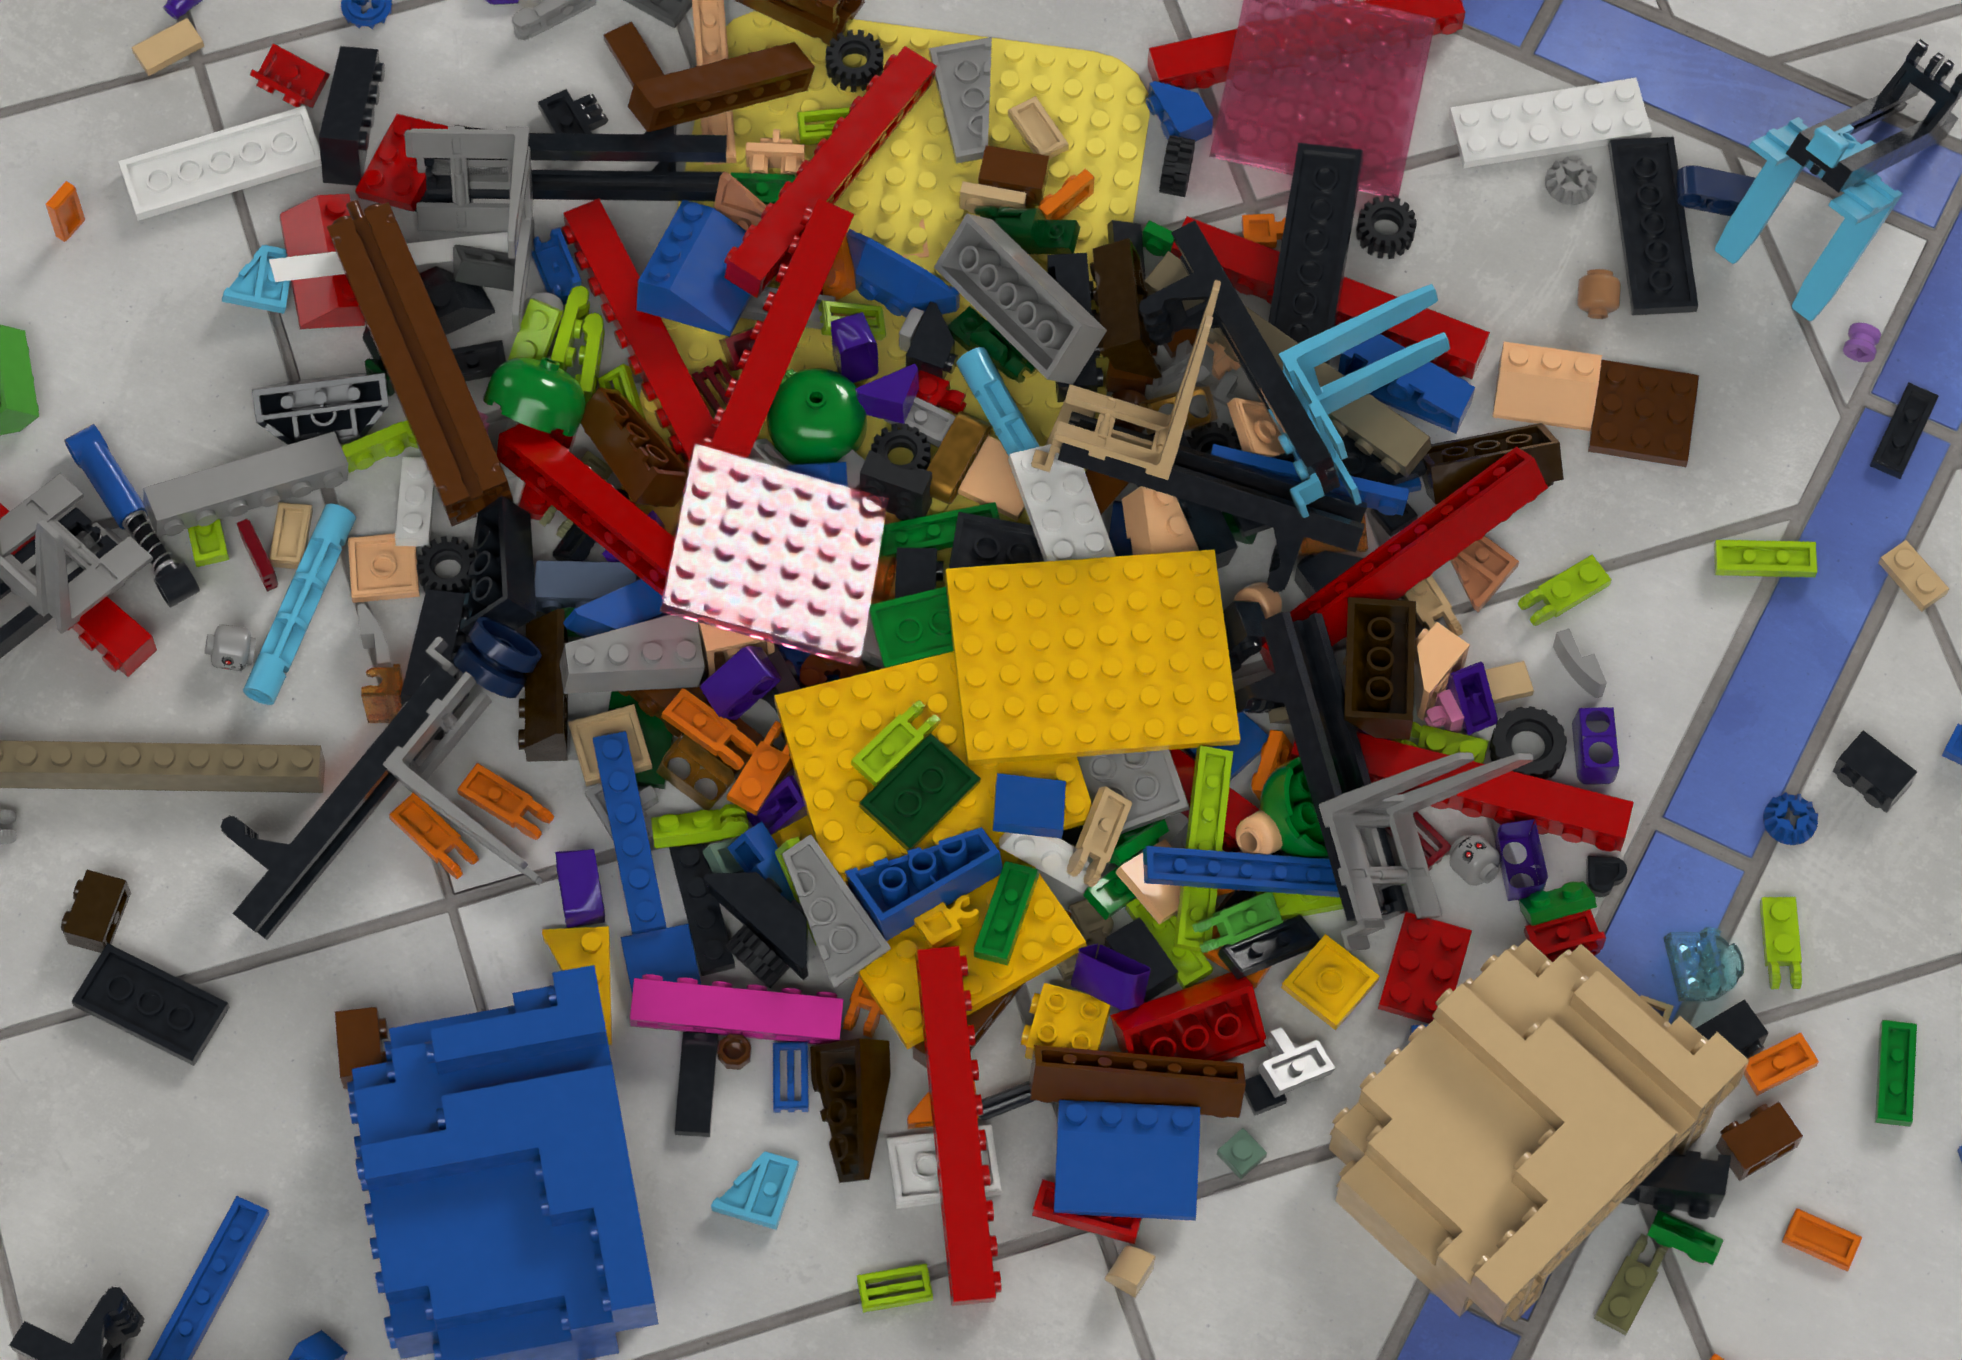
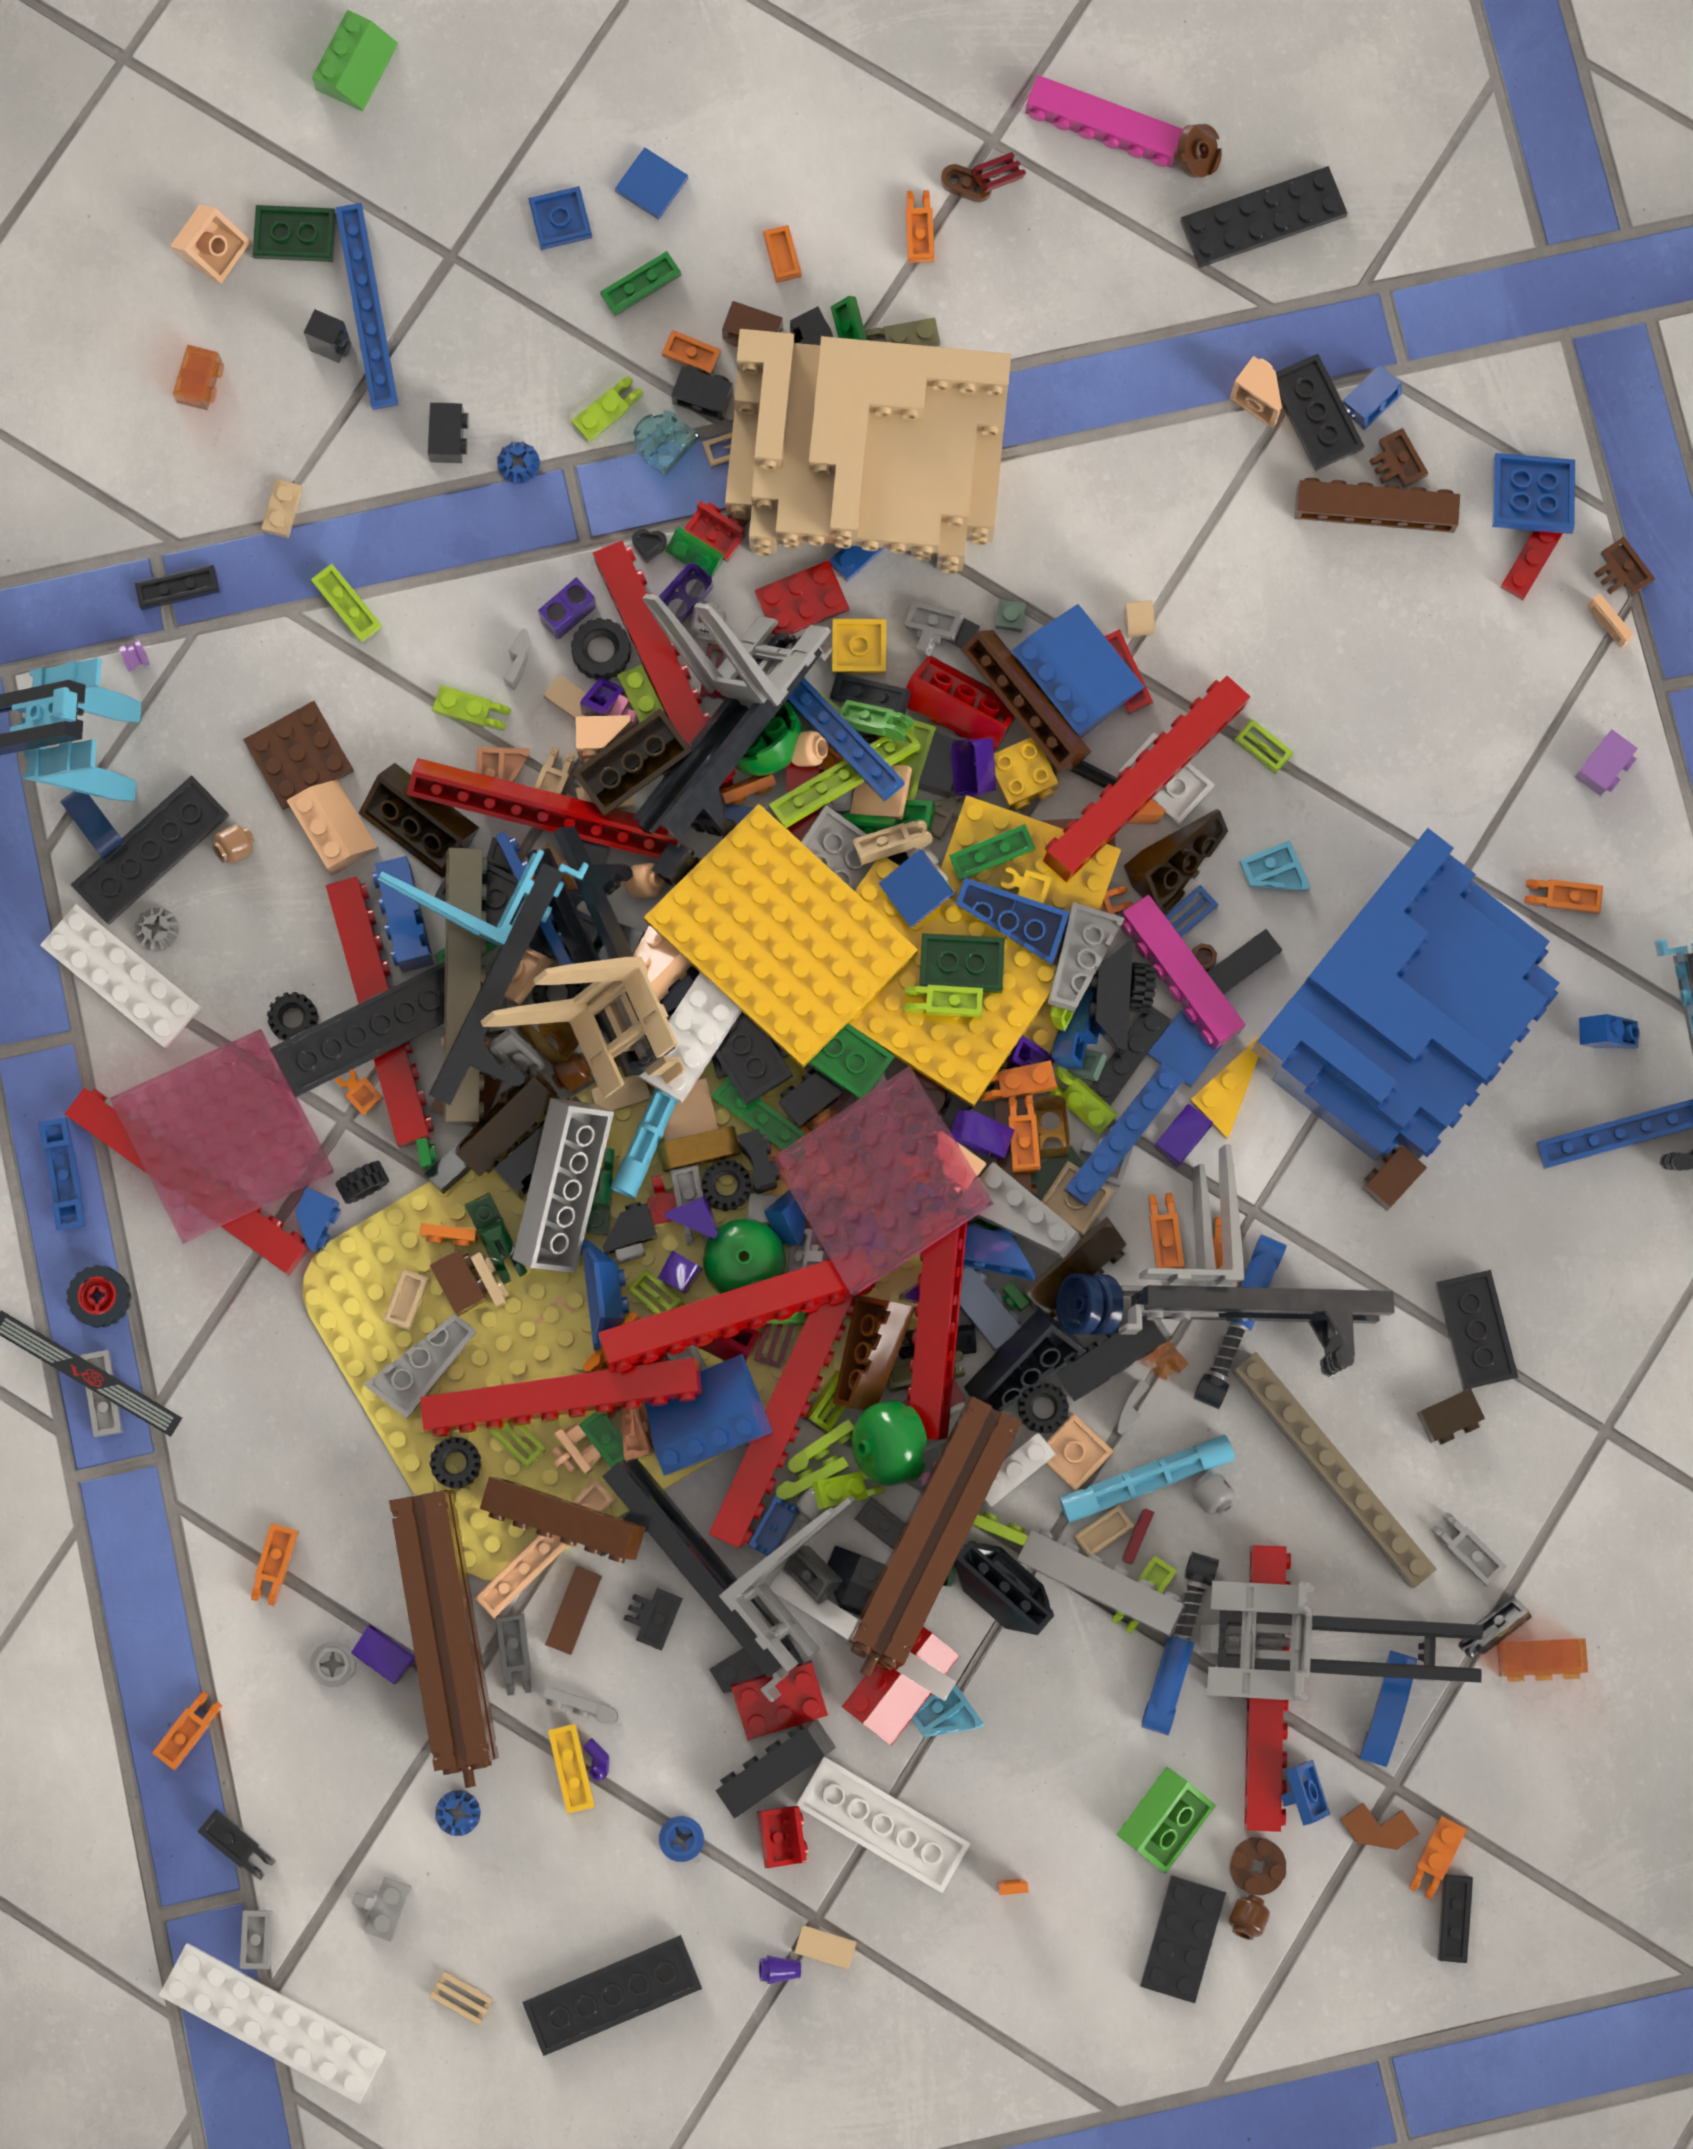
camera: 130 degrees left, 15 degrees up
none -> piece [1193,1234,1287,1410]

